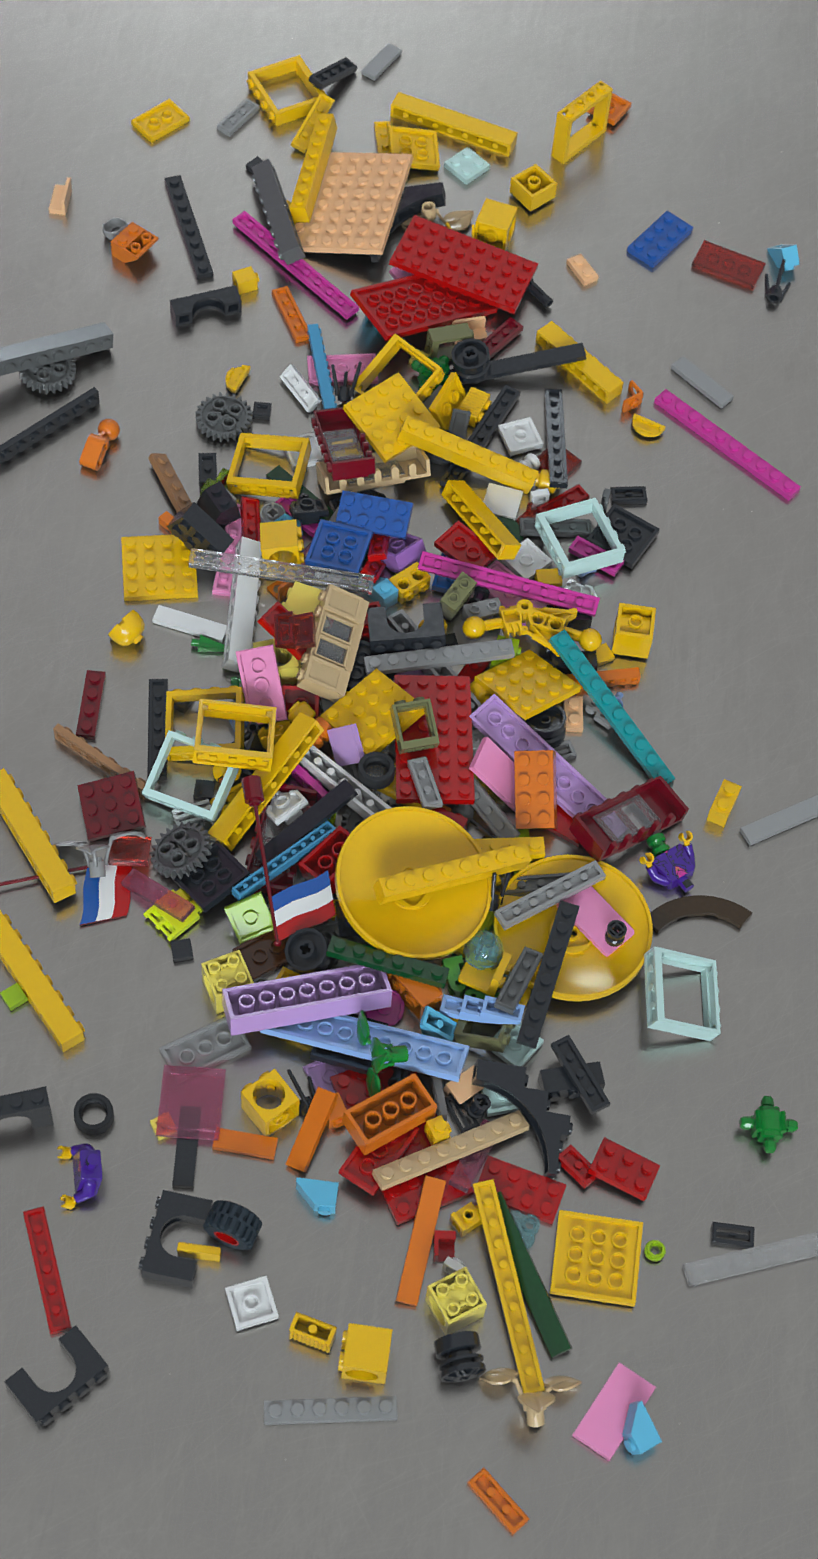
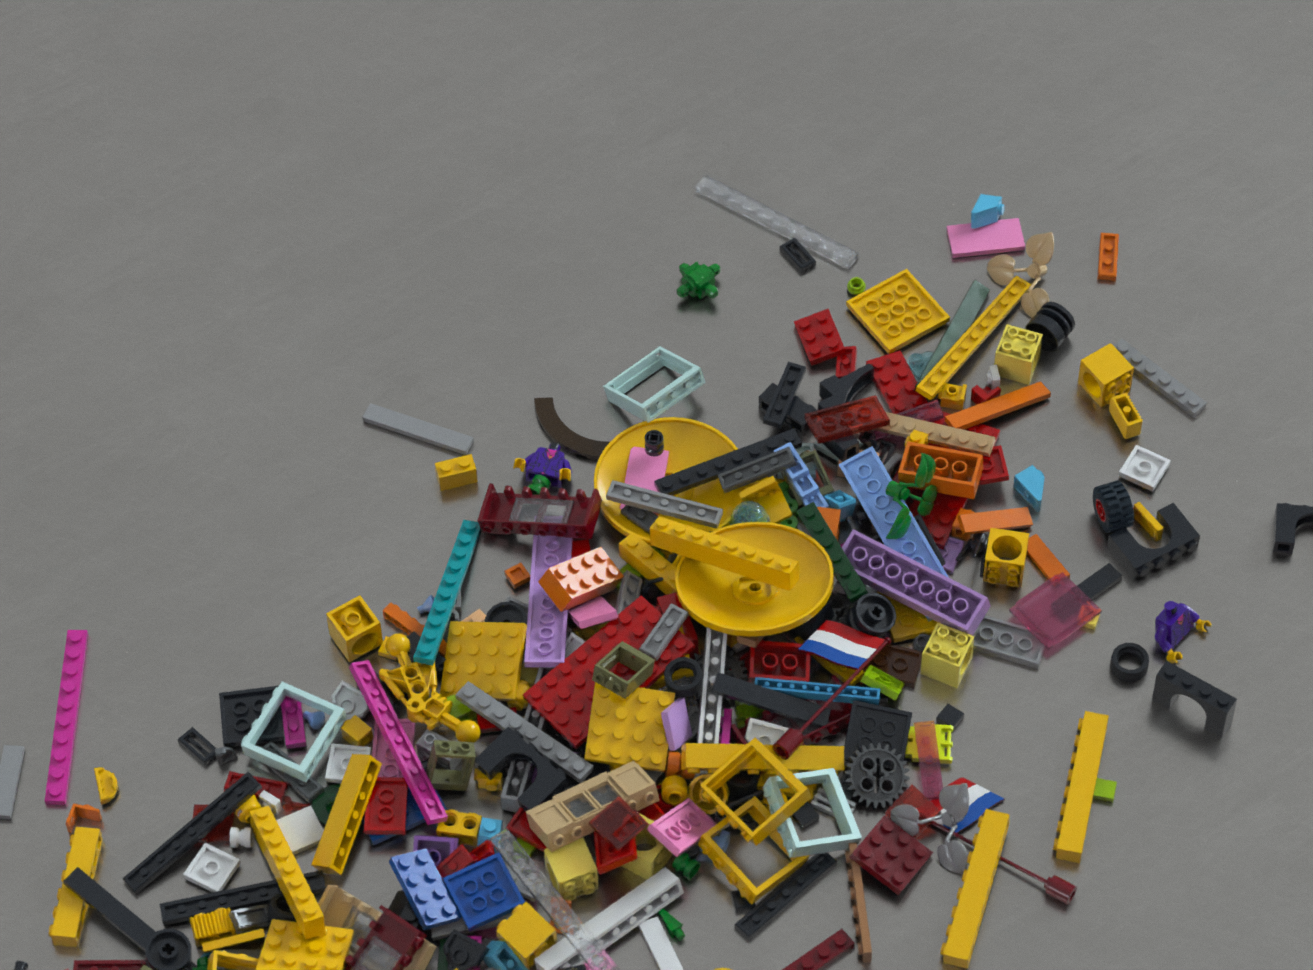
camera: 125 degrees left, 5 degrees down
red tile [23,1206,72,1335] -> none
none -> orange plate [504,563,531,589]
none -> clear red tile [805,395,890,444]

